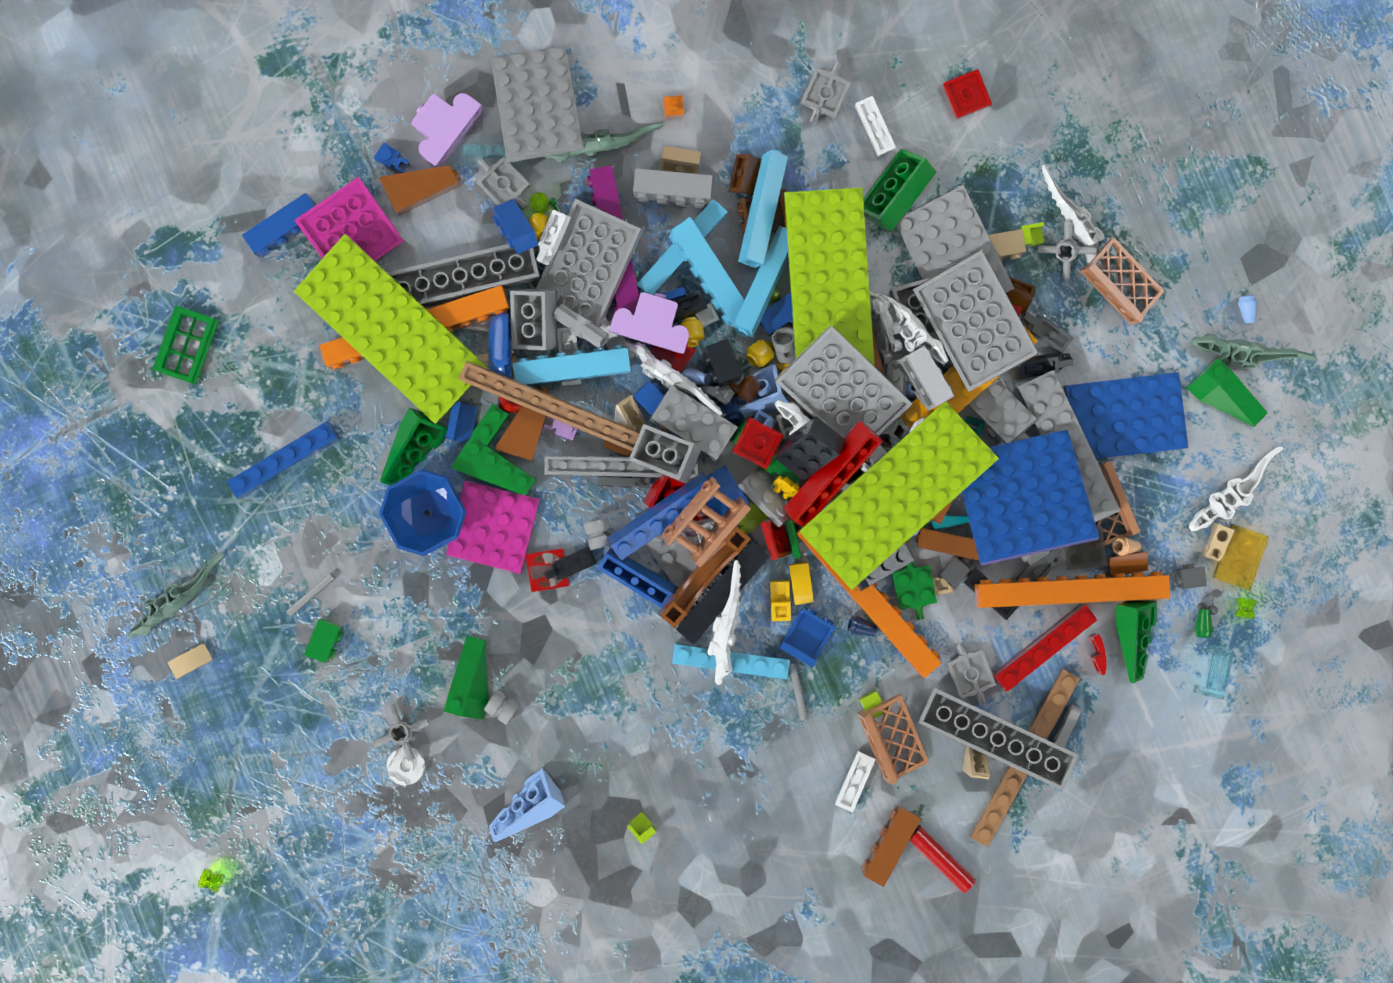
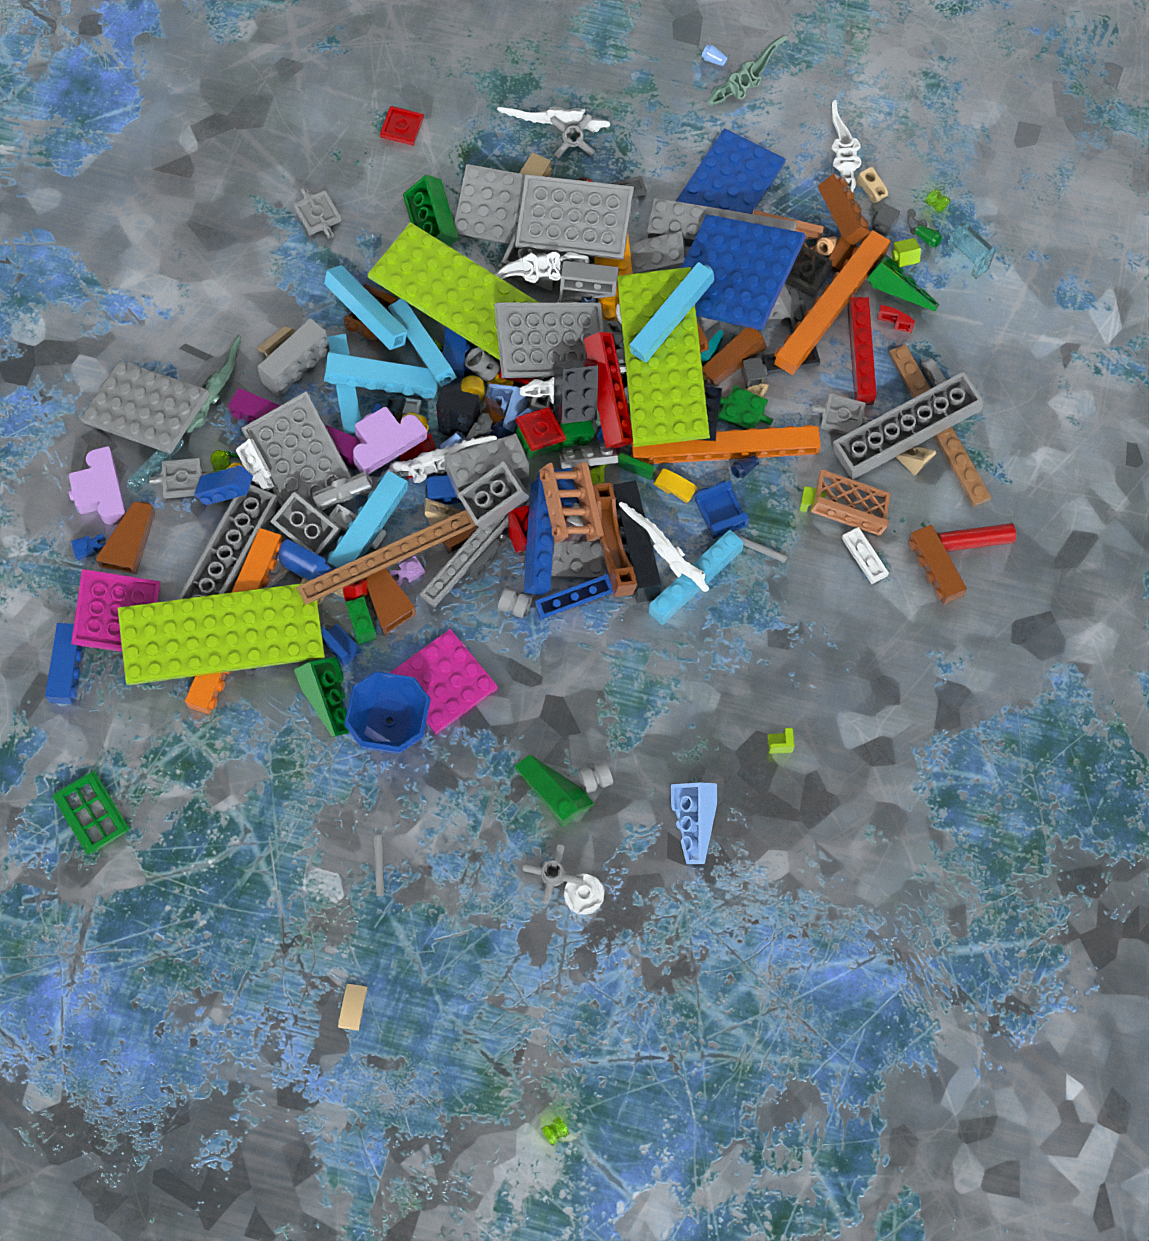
camera: 50 degrees left, 20 degrees down
sand green animal [128,553,225,639] -> none
blue arch [227,421,341,498] -> none
green brick [304,618,344,663] -> none
green wedge [450,436,537,496] -> none
tile [525,548,570,592] -> none
black hinge [543,546,597,580] -> none
orange tile [663,95,684,118] -> none
reddish brown panel [728,154,762,197] -> none
red tile [761,520,792,561] -> none
yellow slope [770,580,791,621] -> none
yellow piece [773,476,800,500] -> none
white plate [854,96,896,157] -> none
light grey plant [871,295,902,365] -> none
lime panel [1018,222,1045,247] -> none
black hinge [1019,353,1073,378] -> none
nougat fence [1080,237,1165,325] -> none
green wedge [1186,358,1268,427] -> none
clear yellow tile [1212,524,1269,591] -> none
none -> medium azure brick [630,262,714,363]
none -> dark orange brick [817,173,870,245]
none -> lime brick [891,238,921,267]

